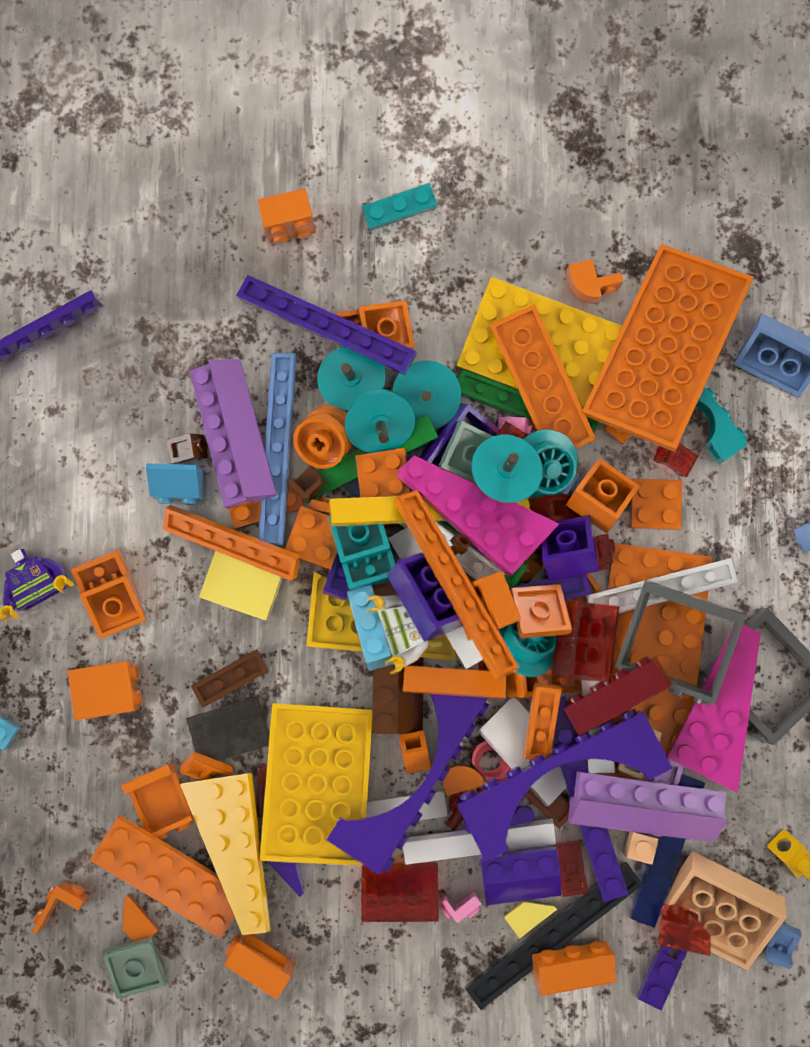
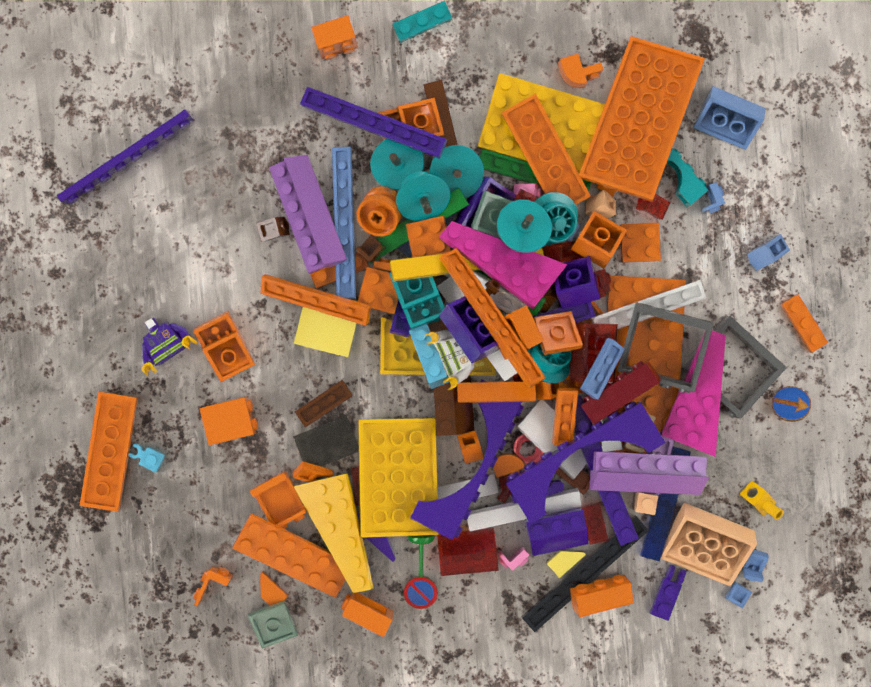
camera: 10 degrees left, 5 degrees up
dark azure slope [146,463,206,505] -> none
clear red slope [657,903,711,956] -> none
none -> piece [404,535,438,609]
none -> reddish brown tile [423,80,458,147]
none -> medium blue plate [580,338,625,400]
none -> light nougat panel [586,190,616,218]
none -> medium blue bracket [702,182,725,214]
none -> medium blue tile [725,581,752,609]

